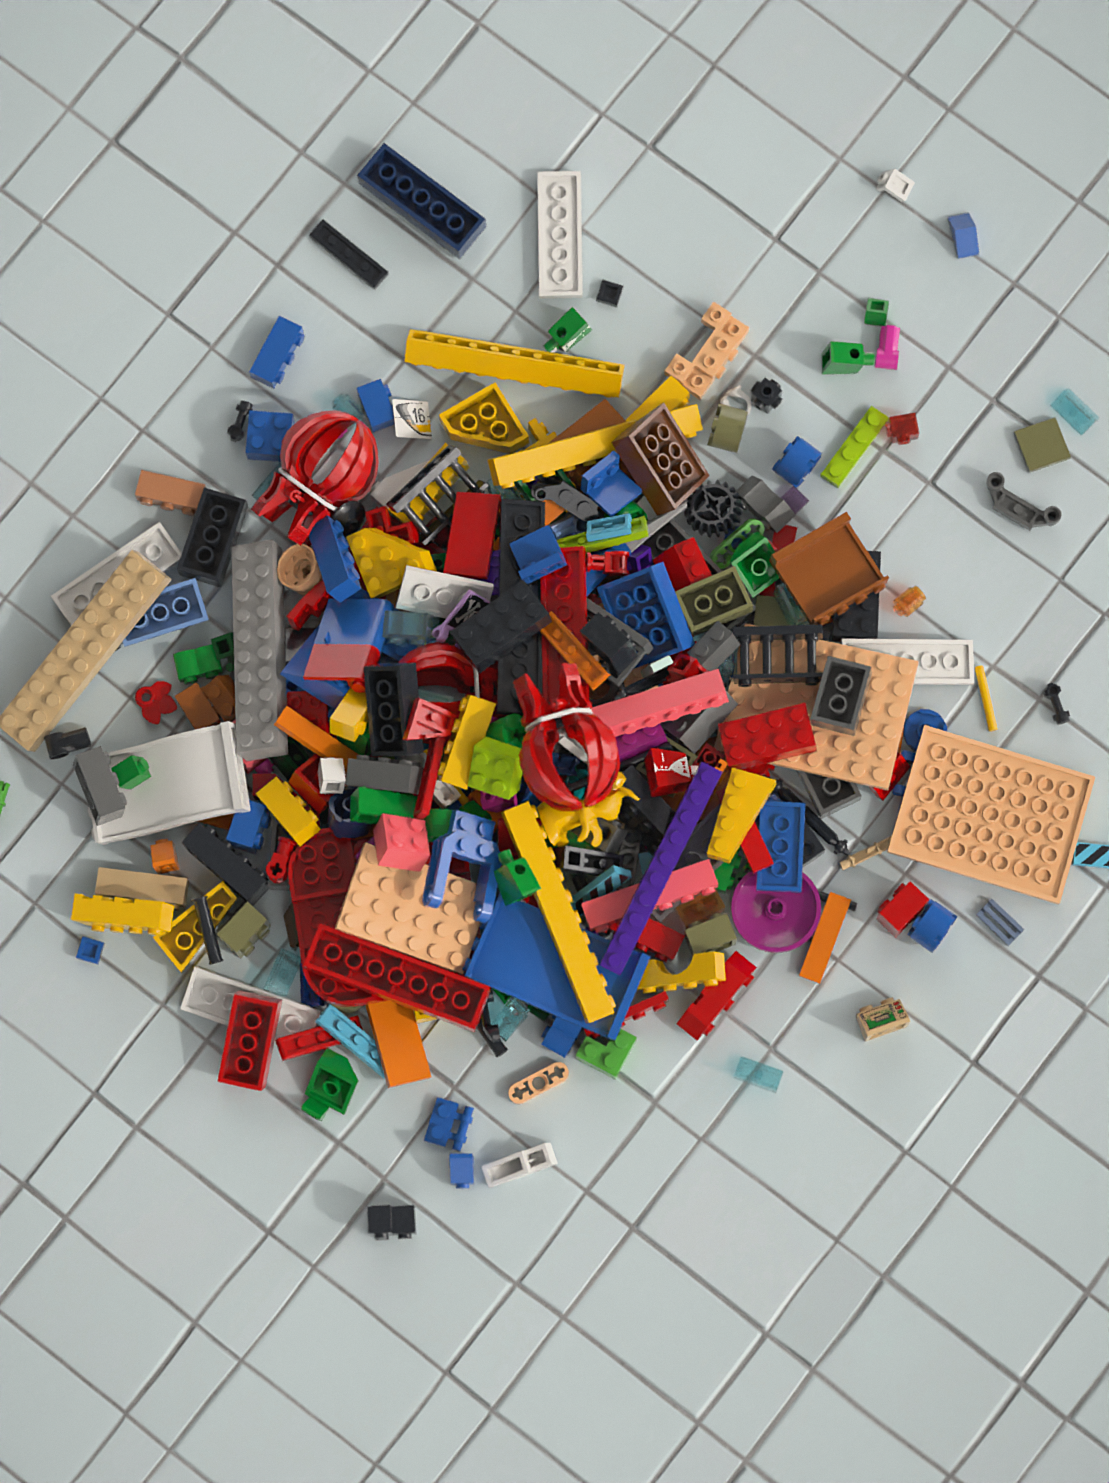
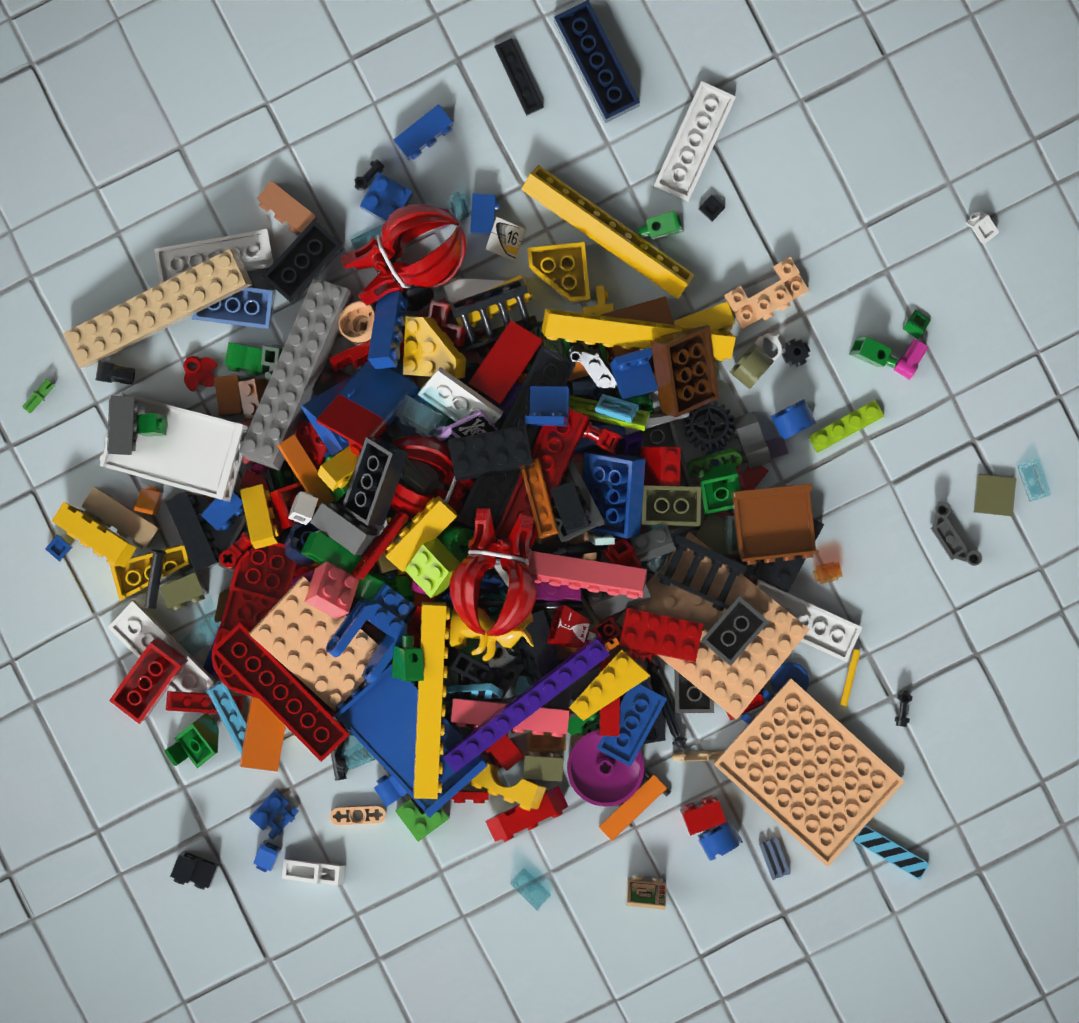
camera: 20 degrees right, 10 degrees up
wing [403,698,456,740] -> none
clear red brick [885,413,919,445] -> none
slope [948,213,979,259] -> none

